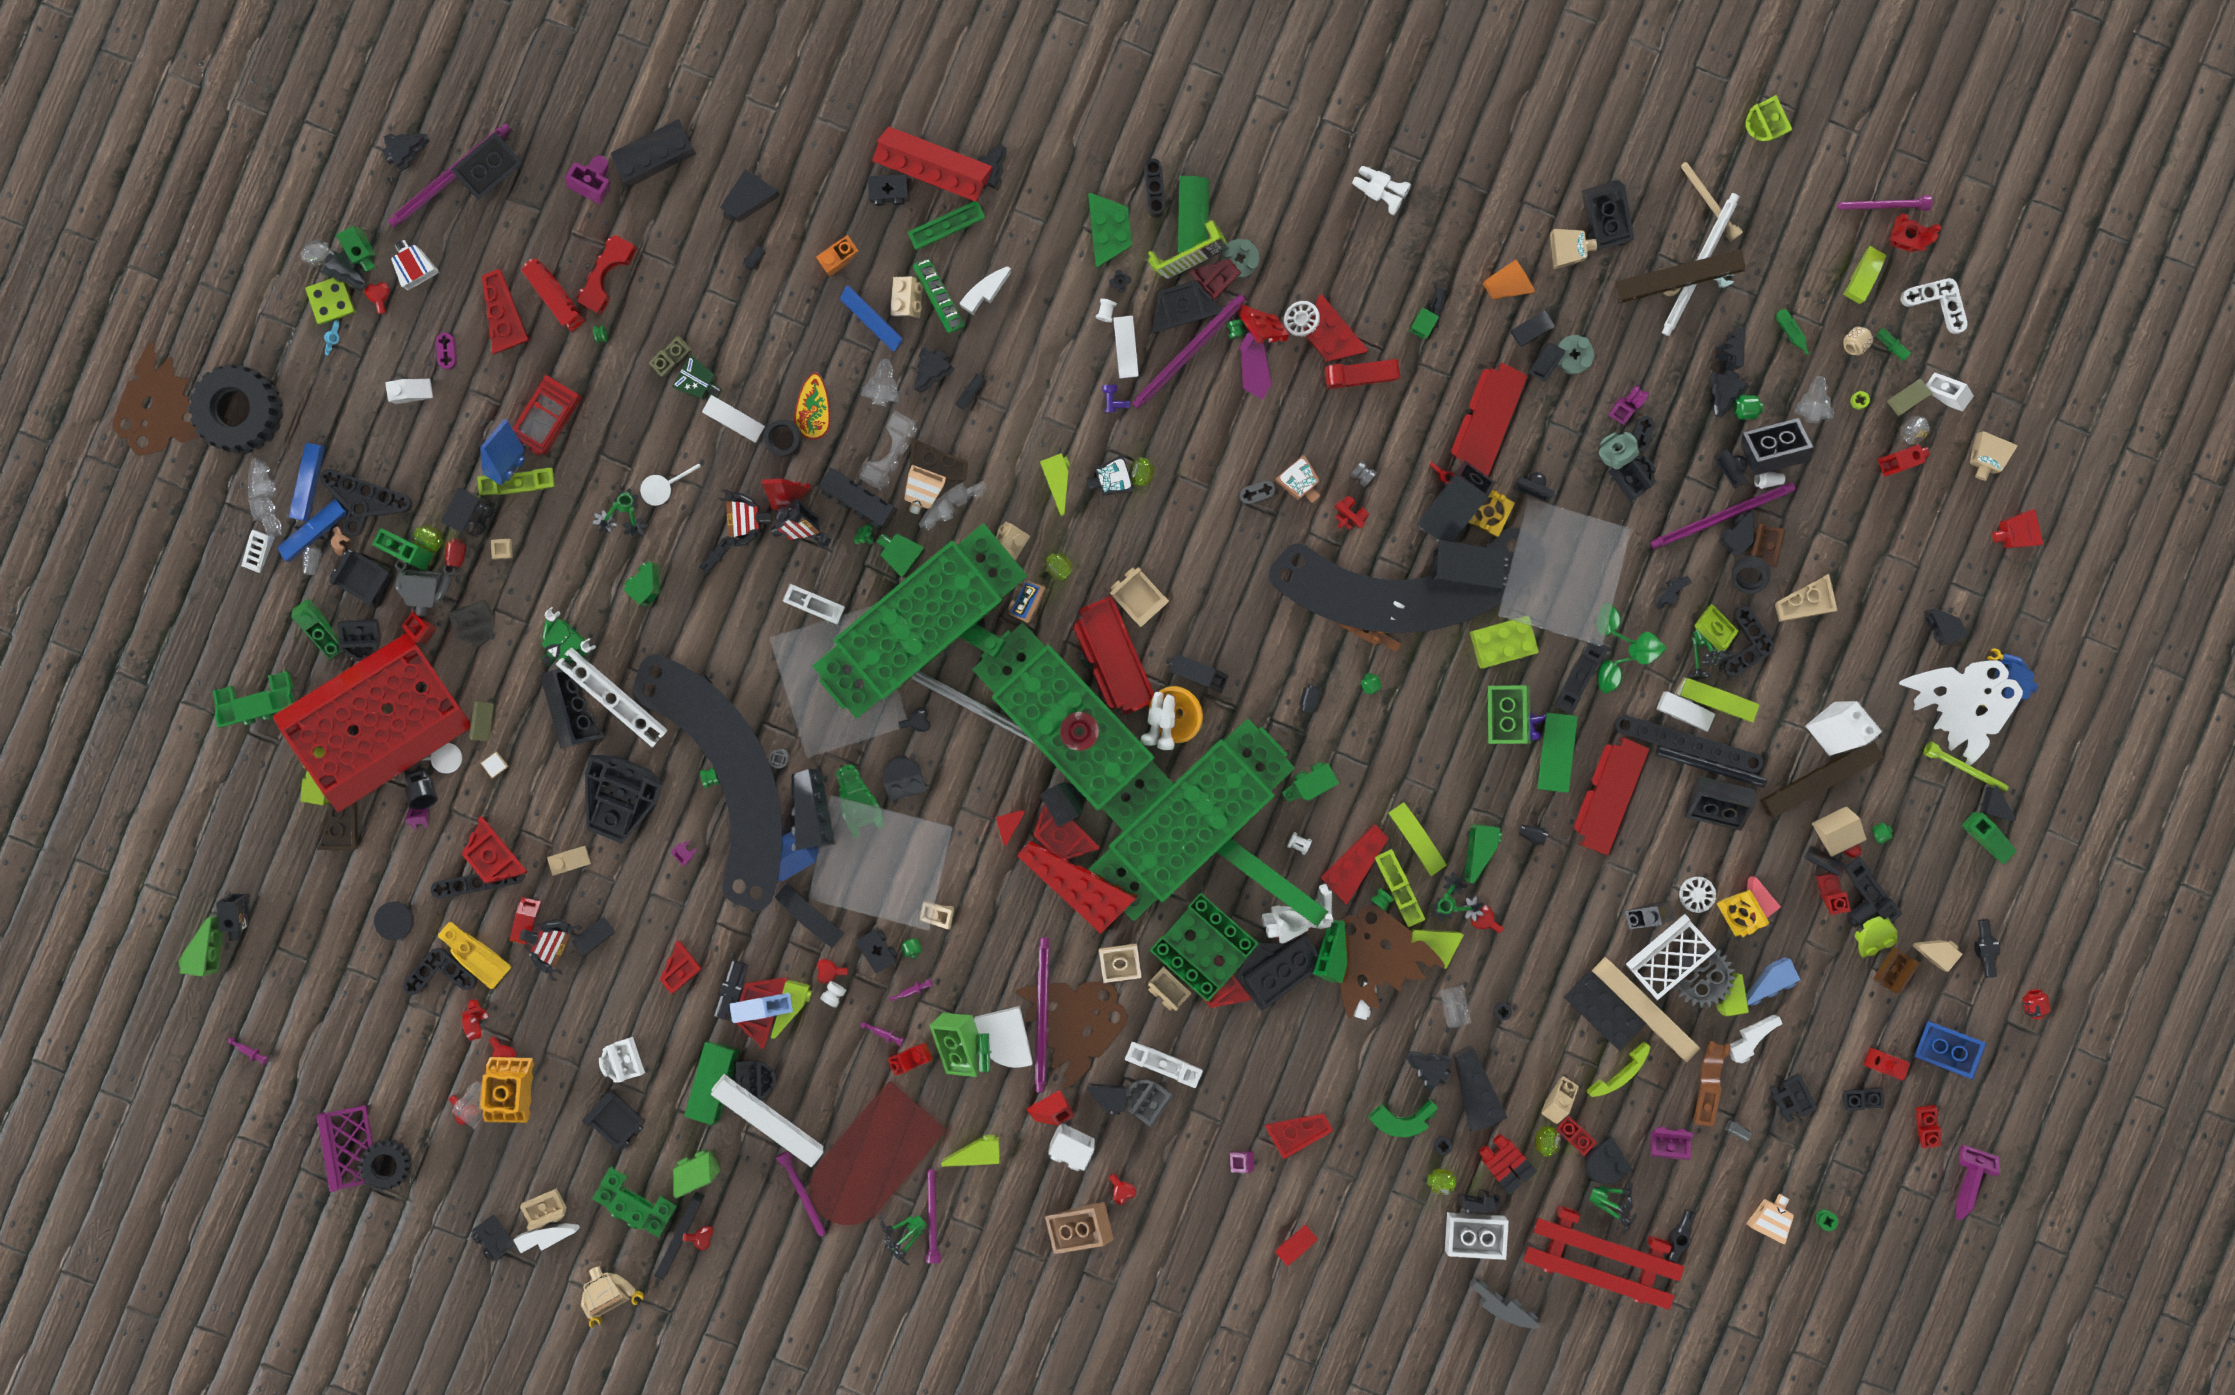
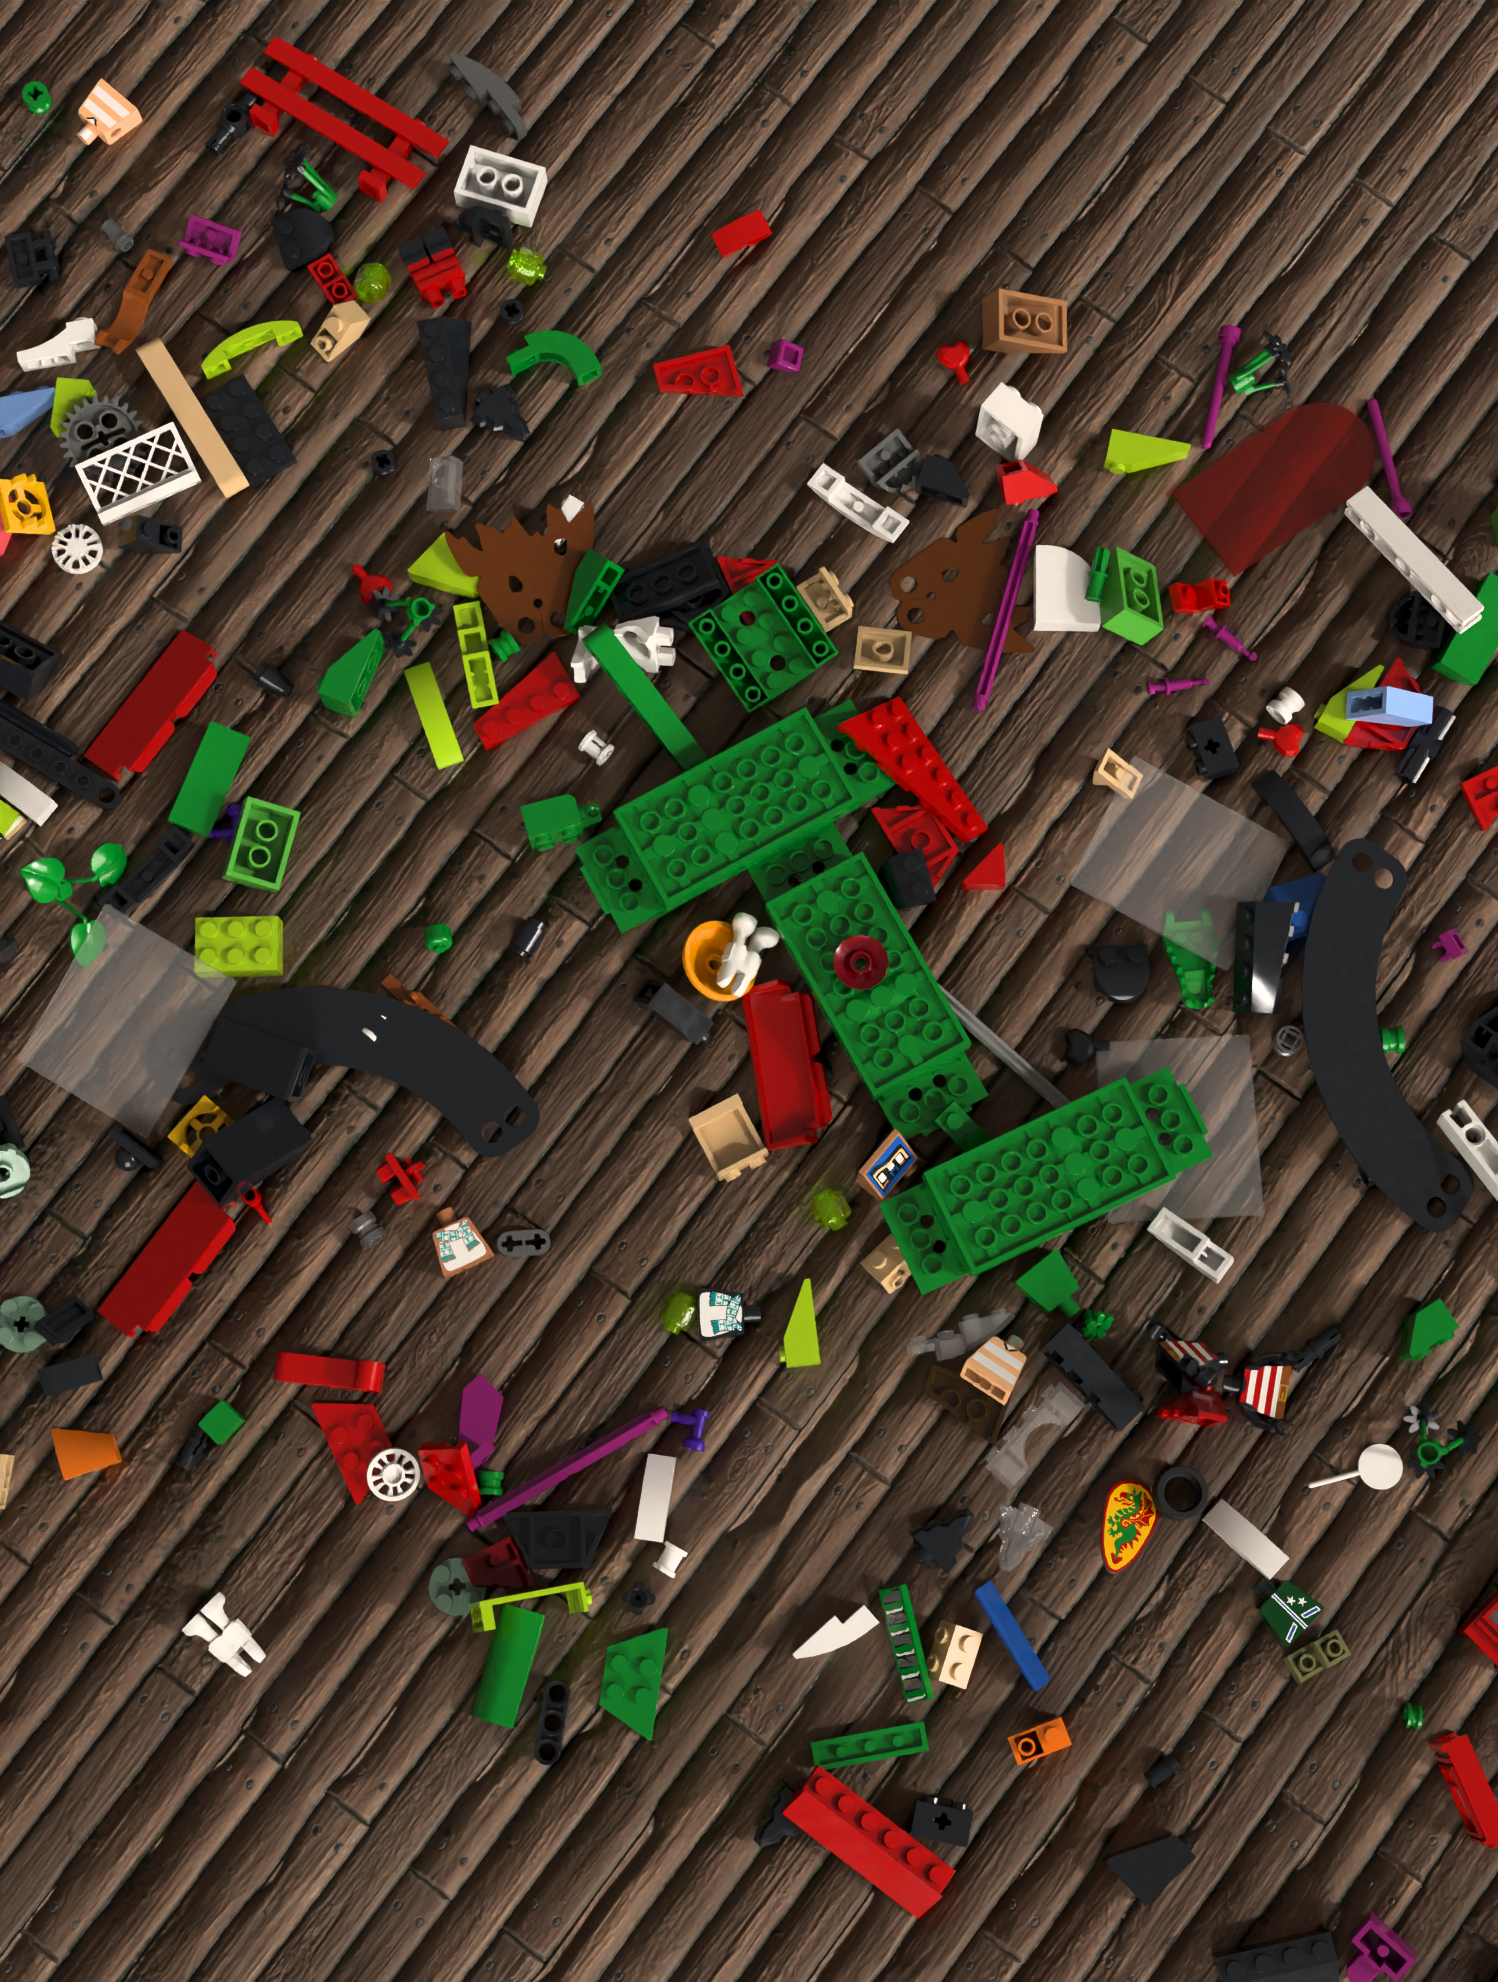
camera: 165 degrees left, 10 degrees down
red arch [577,234,638,316] -> none
green piece [901,938,922,959] -> none
black axle [955,374,986,410] -> none

